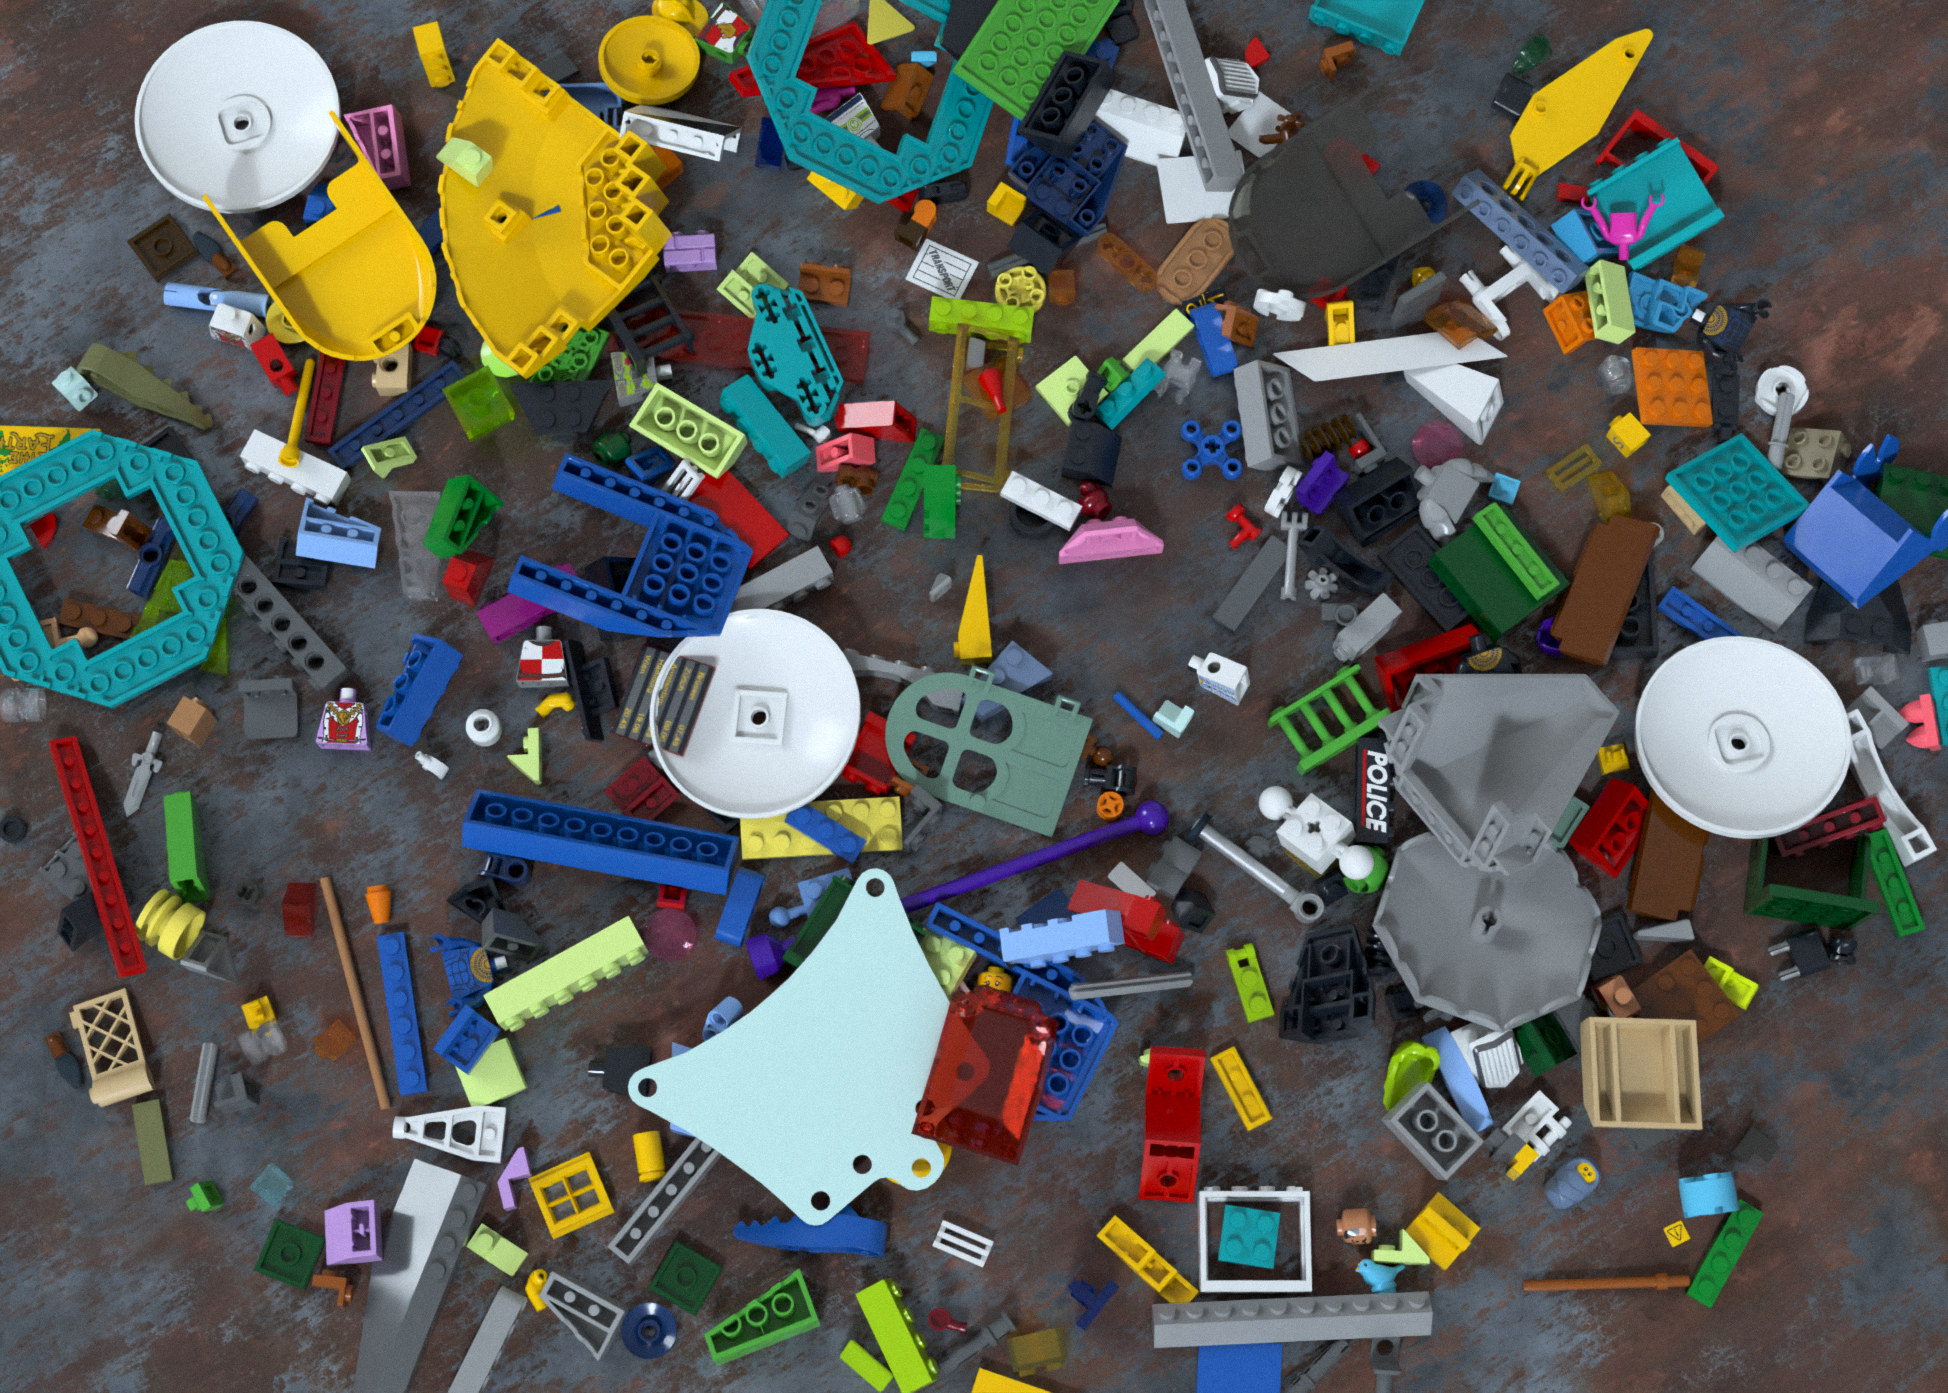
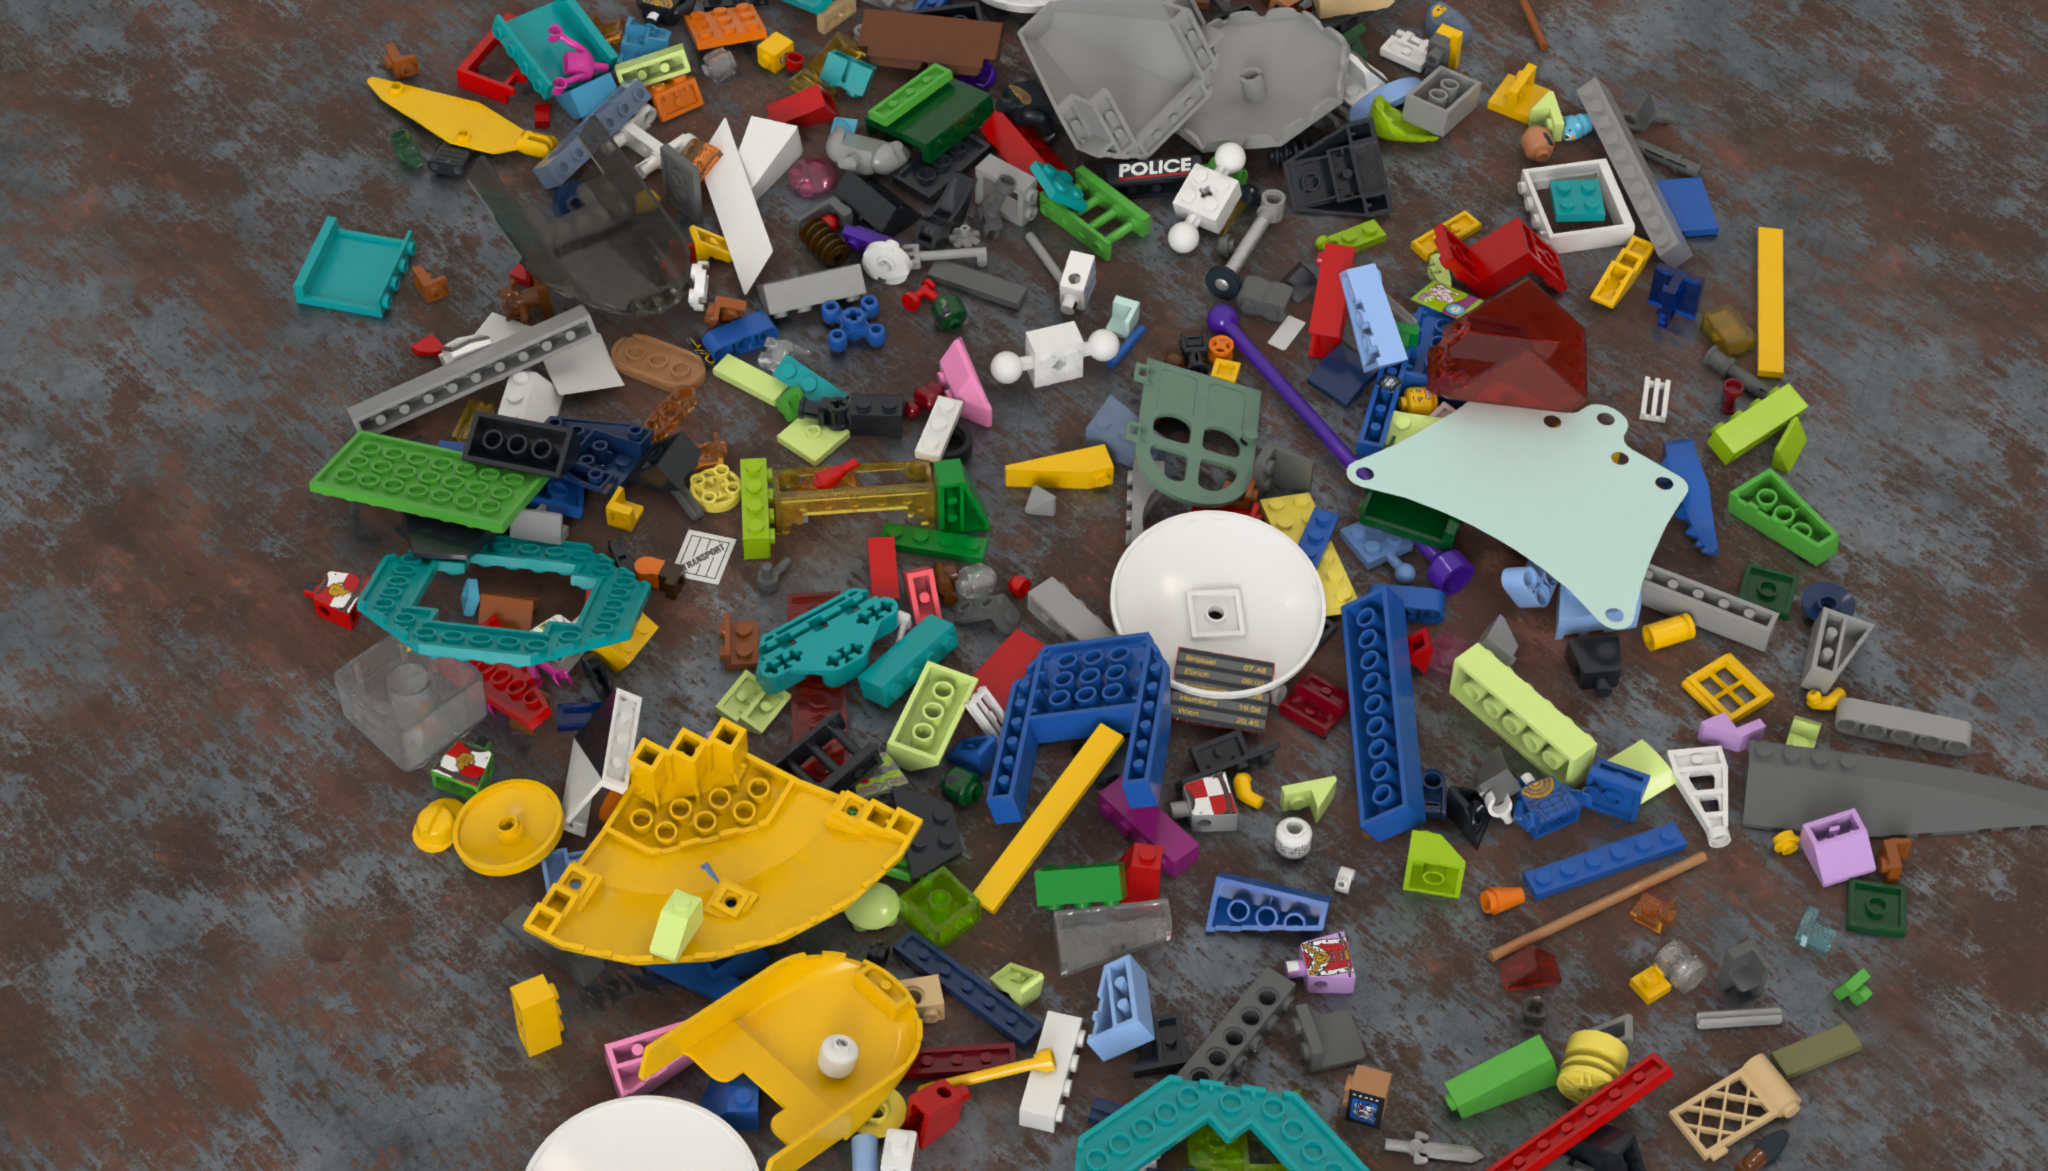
camera: 100 degrees left, 25 degrees down
none -> dark orange bracket [383,42,419,80]
none -> clear yellow tile [451,399,494,444]
none -> light grey panel [510,504,569,545]
none -> red slope [766,84,839,129]
none -> red hinge [785,52,804,72]
none -> white head [817,1034,859,1079]
none -> teal piece [819,49,877,98]
none -> dark green head [931,293,967,331]
none -> yellow tile [970,723,1124,915]
none -> white brick [990,321,1120,388]
none -> light grey bar [1025,232,1063,285]
none -> teal plate [1029,161,1088,213]
none -> yellow plate [1211,358,1241,383]
none -> green tile [1395,321,1420,354]
none -> lime slope [1403,830,1466,899]
none -> sticker [1411,280,1484,320]
none -> light grey slope [1477,614,1518,667]
none -> white piece [1484,790,1513,824]
none -> yellow plate [1773,830,1800,855]

